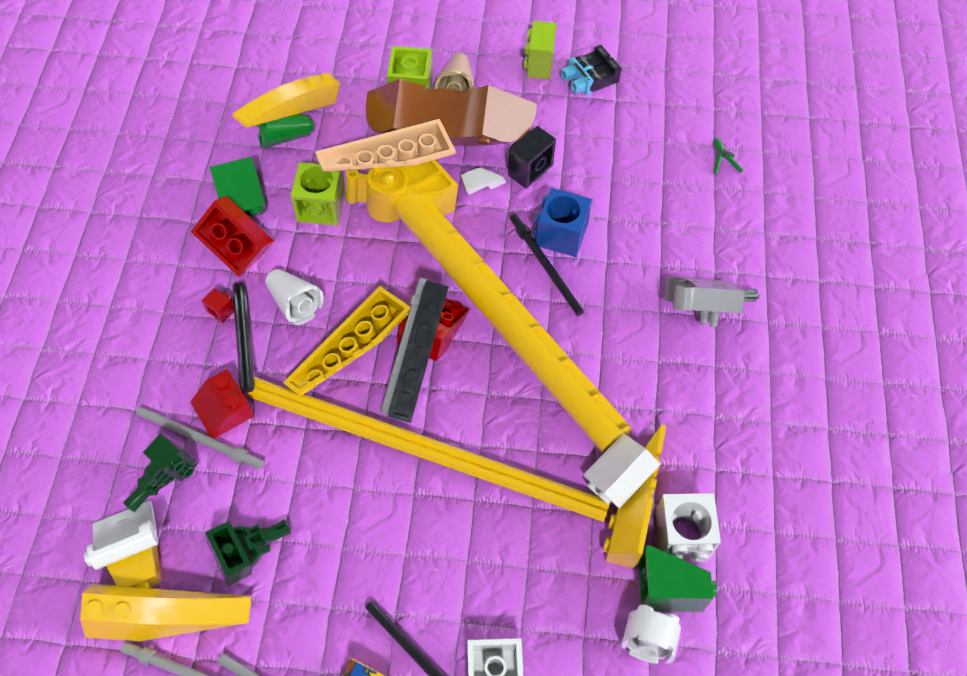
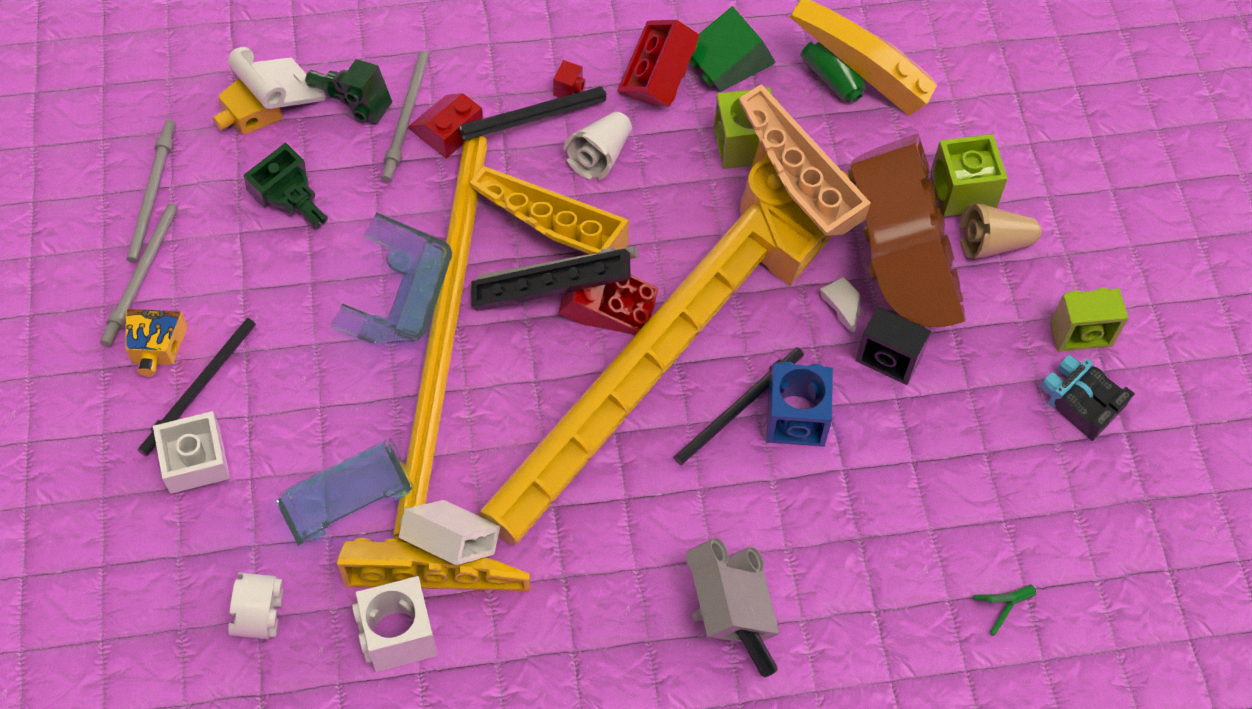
camera: 75 degrees right, 0 degrees up
yellow wedge [80,584,252,641] -> none
green slope [638,546,717,612] -> none
none -> clear light blue windscreen [275,438,413,546]
none -> clear light blue windscreen [330,212,452,344]

